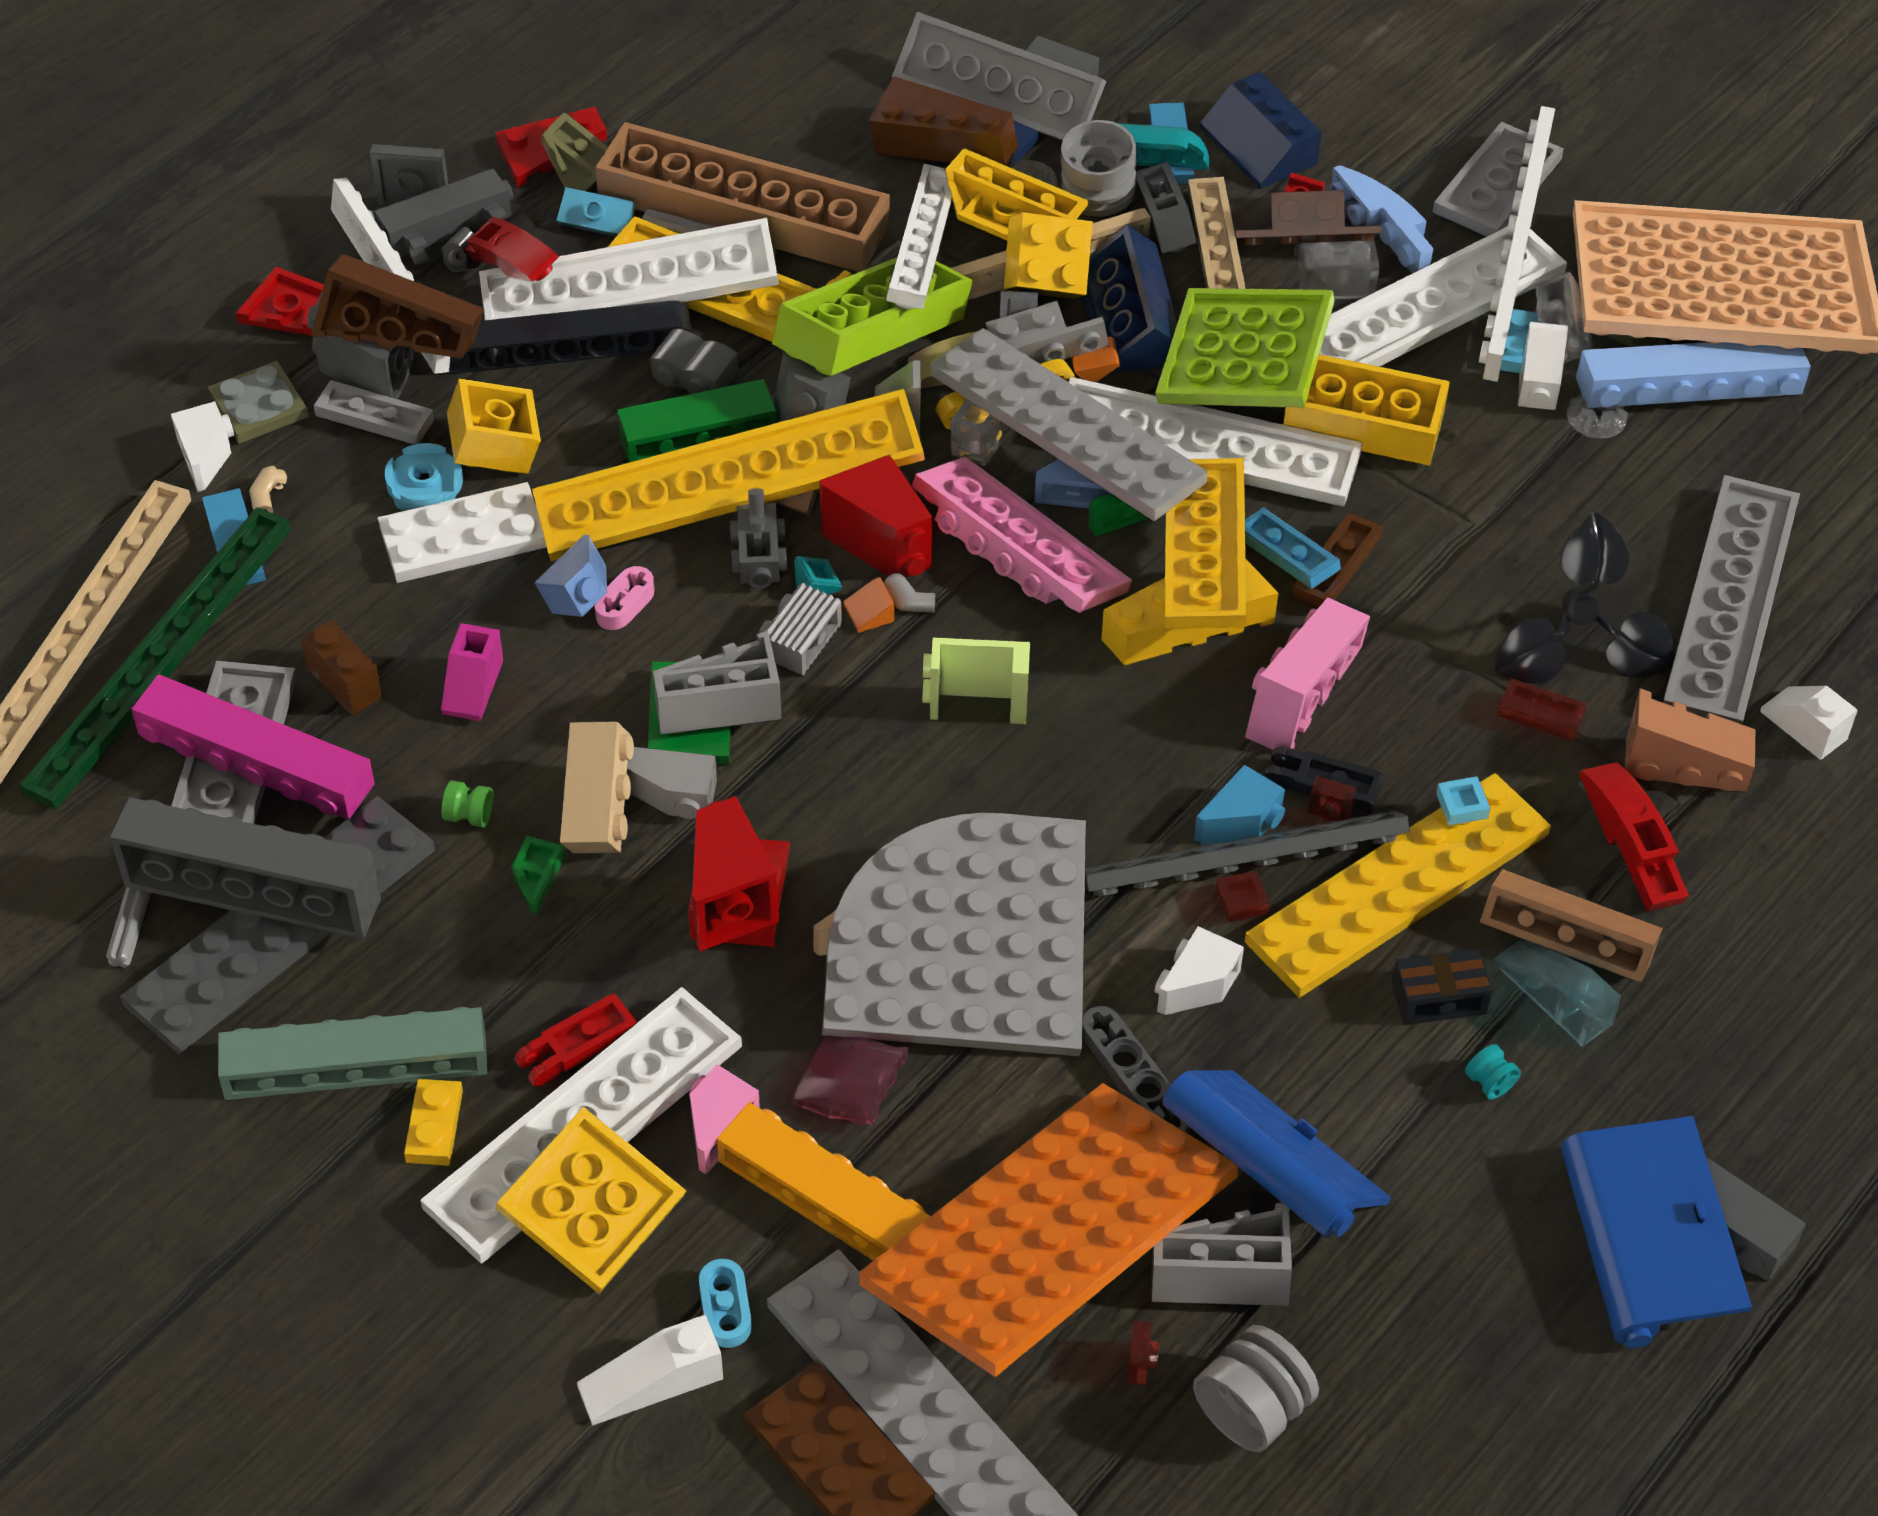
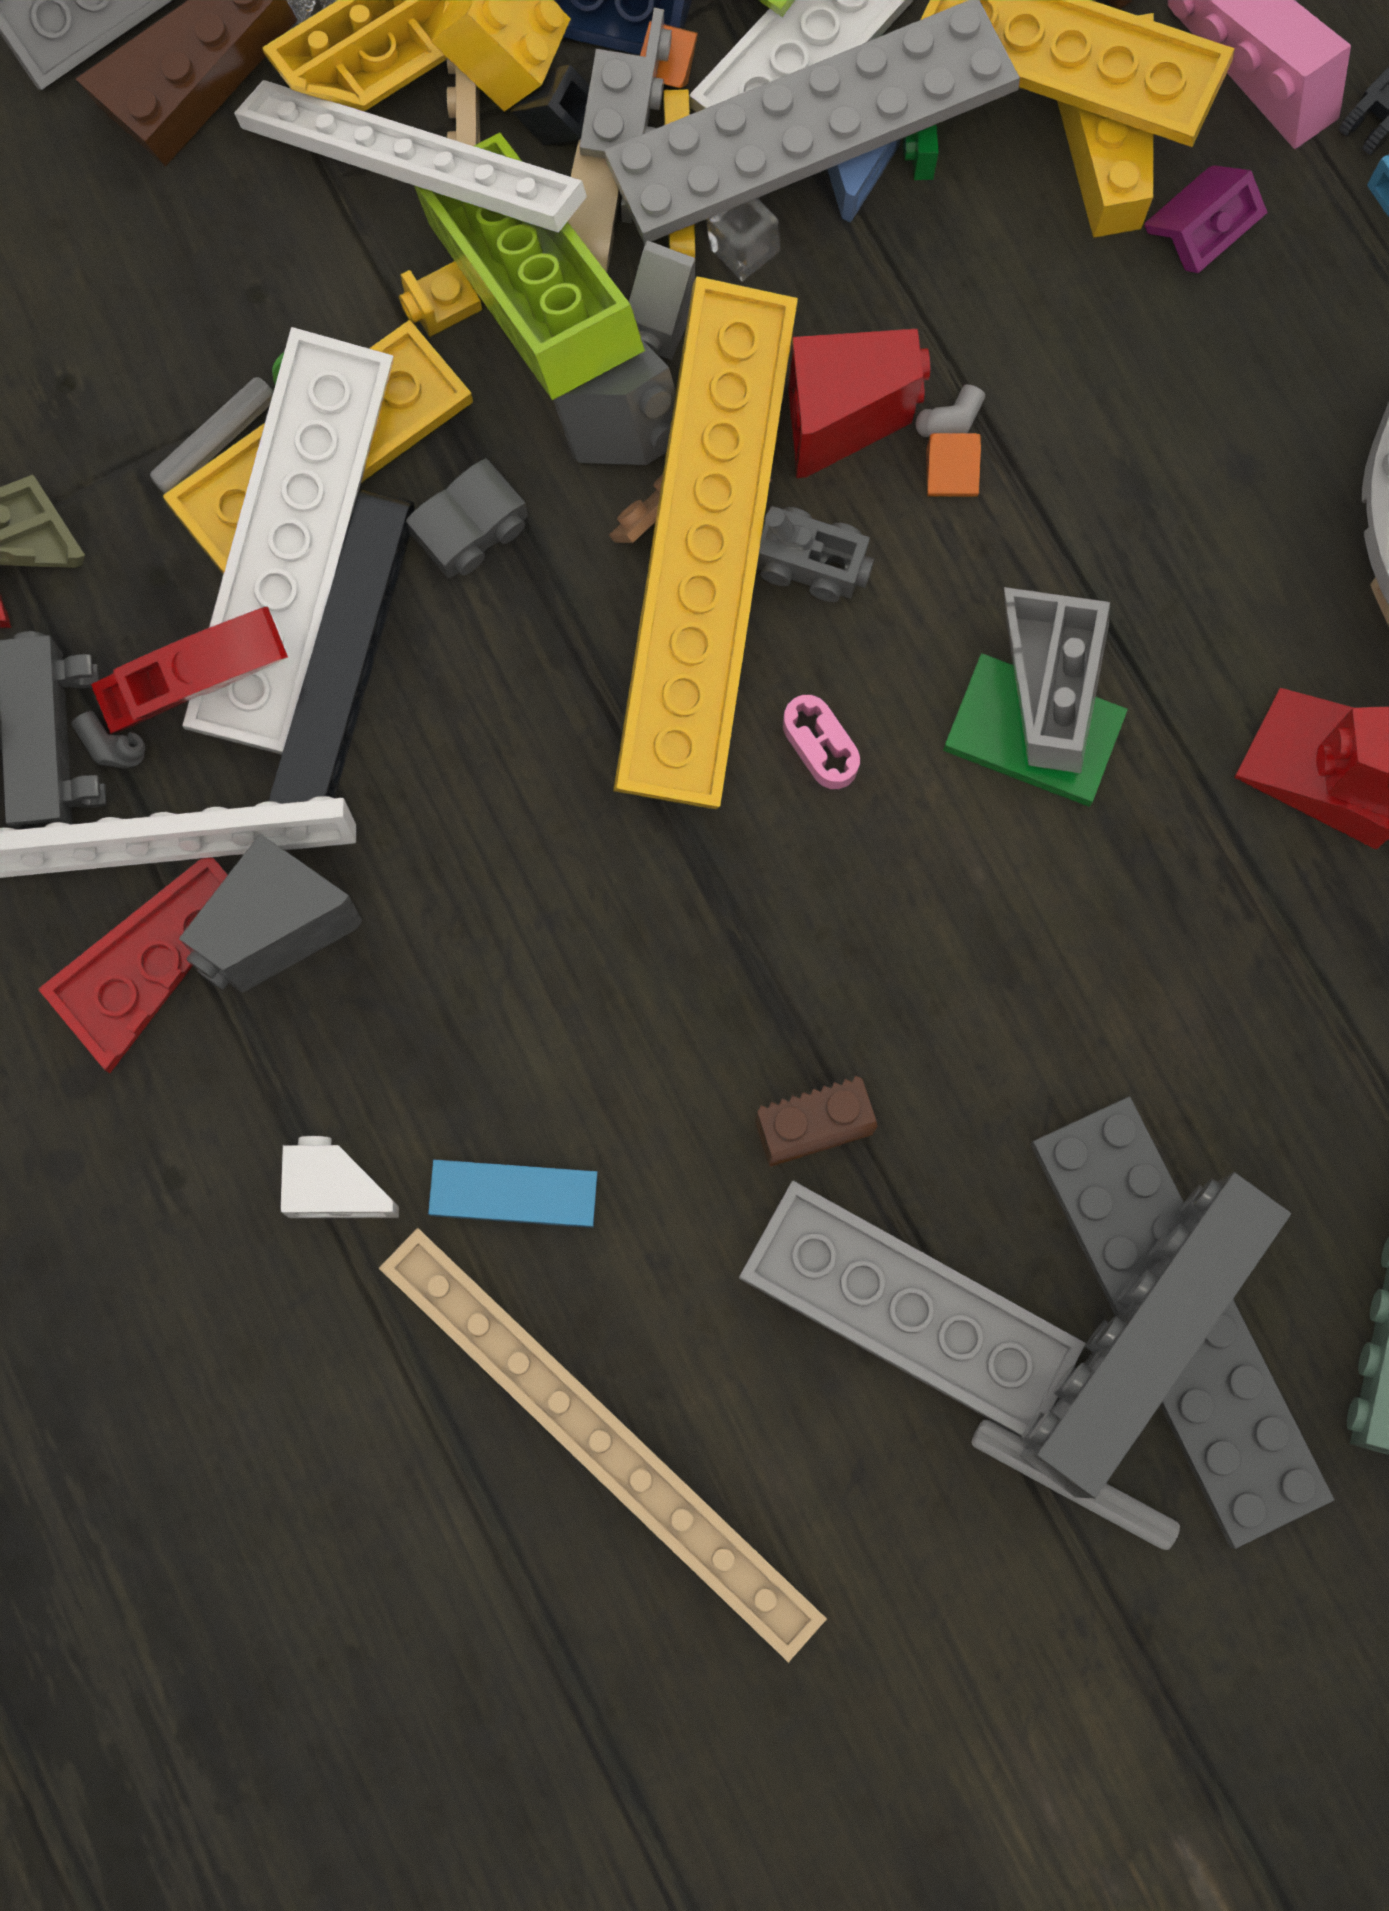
camera: 70 degrees left, 25 degrees up
dark green plate [19,507,291,810] -> none
dark pink brick [131,674,374,820] -> none
piece [208,361,309,444] -> none
tan arm [249,466,287,513] -> none
reddish brown wedge [311,254,484,358] -> none
light grey plate [314,380,434,444] -> none
white plate [378,482,547,583] -> none
medium azure plate [385,443,463,510] -> none
dark pink slope [441,623,504,721] -> none
bright green wheel [441,780,494,828] -> none
yellow brick [447,379,541,474] -> none
green tile [511,835,567,914] -> none
medium blue slope [535,535,607,617] -> none
medium azure plate [556,187,636,237] -> none
tan brick [560,722,634,853] -> none
medium nougat brick [595,122,890,272] -> none
green brick [617,379,776,463] -> none
light grey slope [627,747,717,819] -> none
light grey brick [759,583,842,675] -> none
teal slope [794,556,842,595] -> none
bright pink plate [911,456,1132,613] -> none
yellowish green panel [922,638,1030,724] -> none
none -> magenta panel [1144,165,1268,273]

